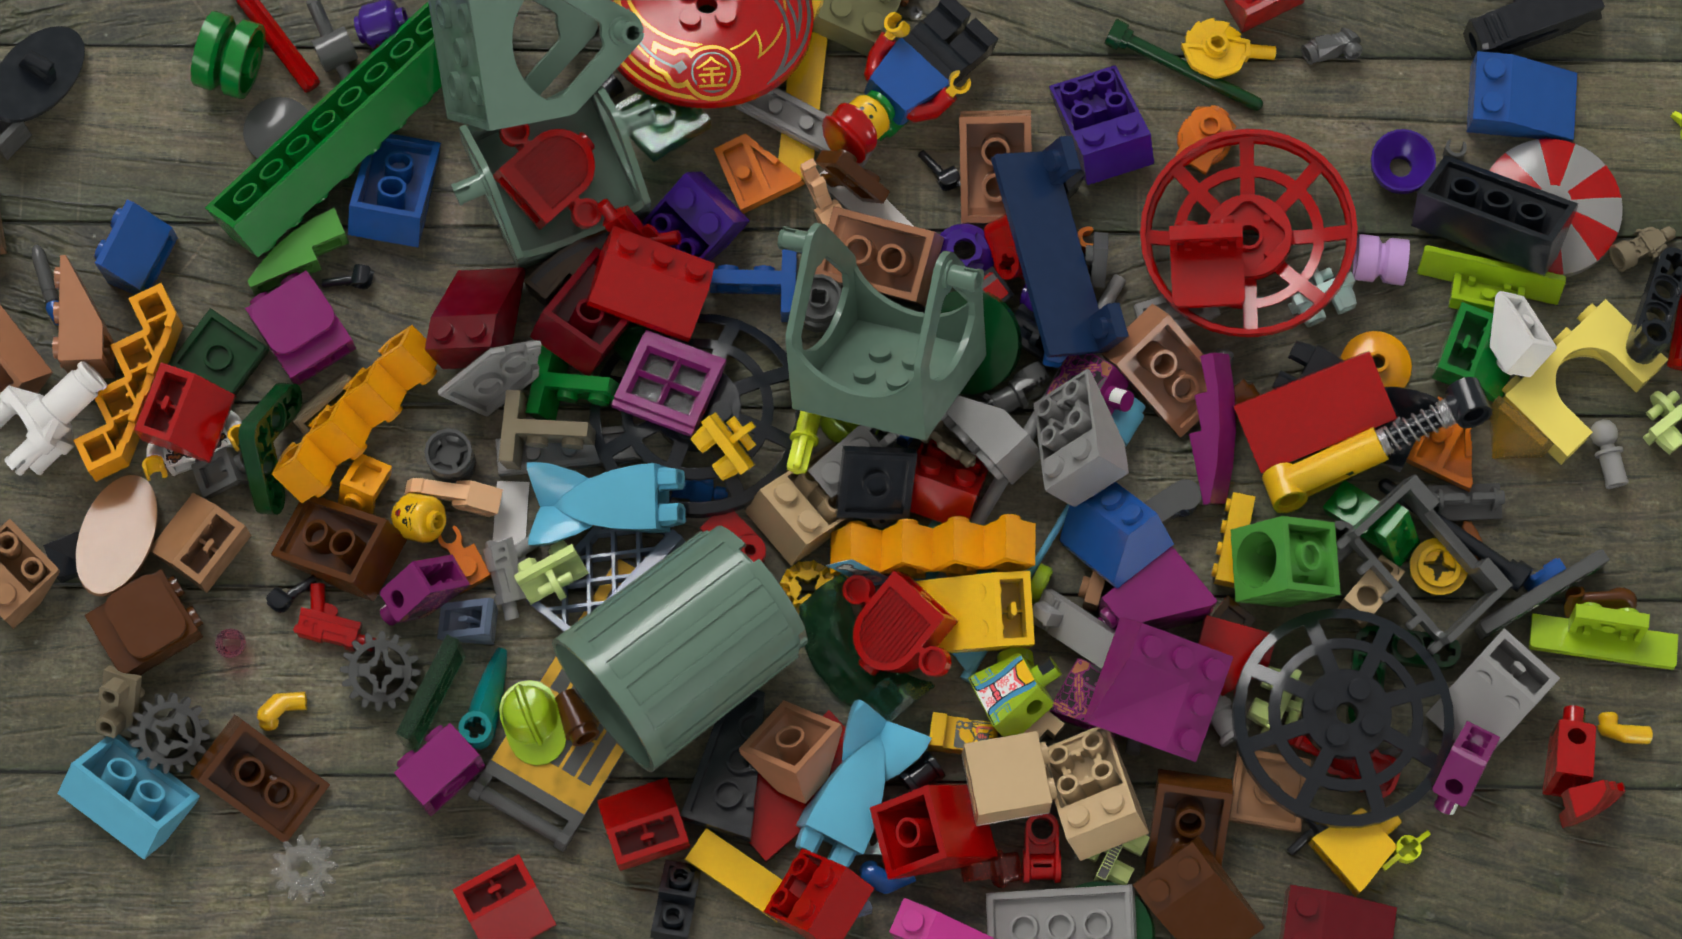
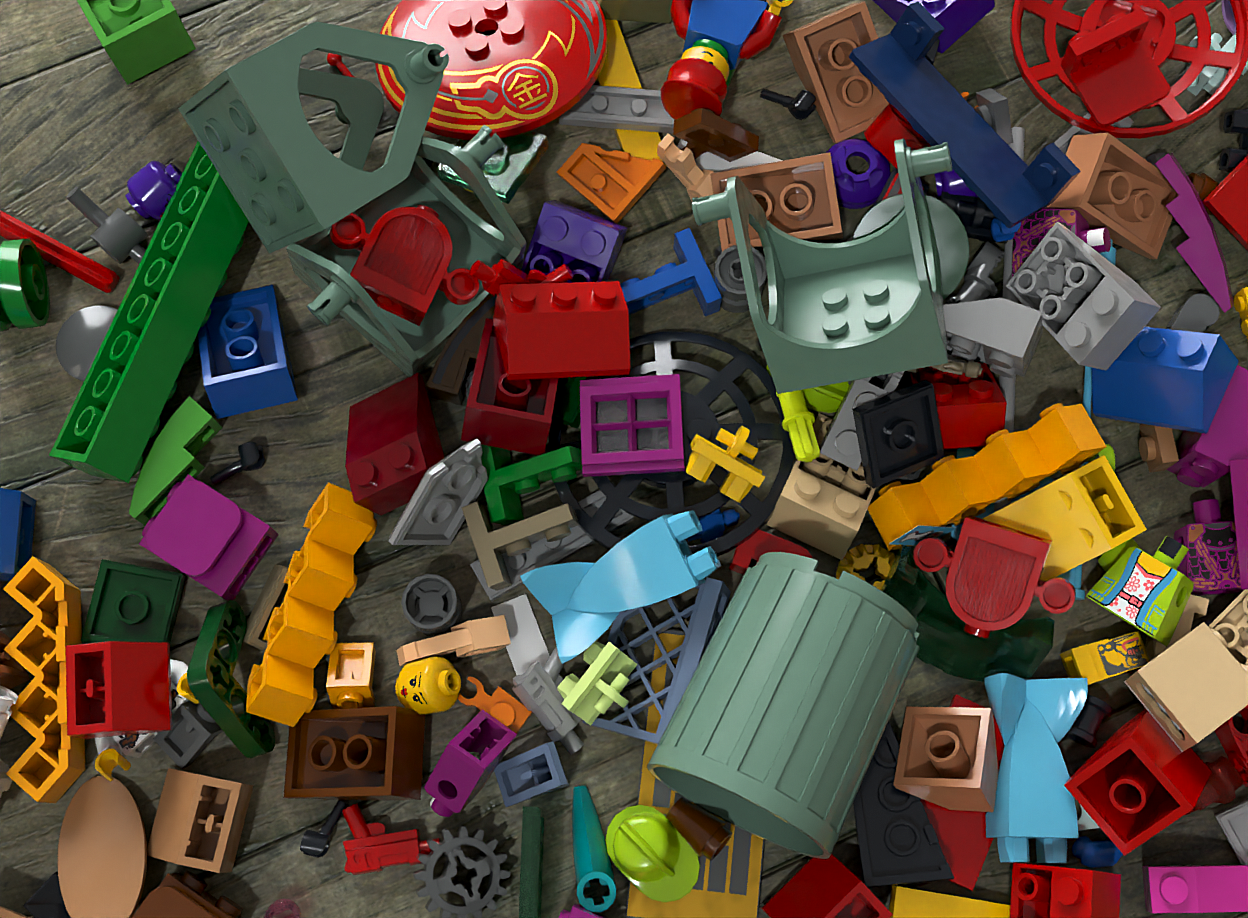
camera: 25 degrees left, 0 degrees up
light grey hinge [1032,589,1116,669] -> none

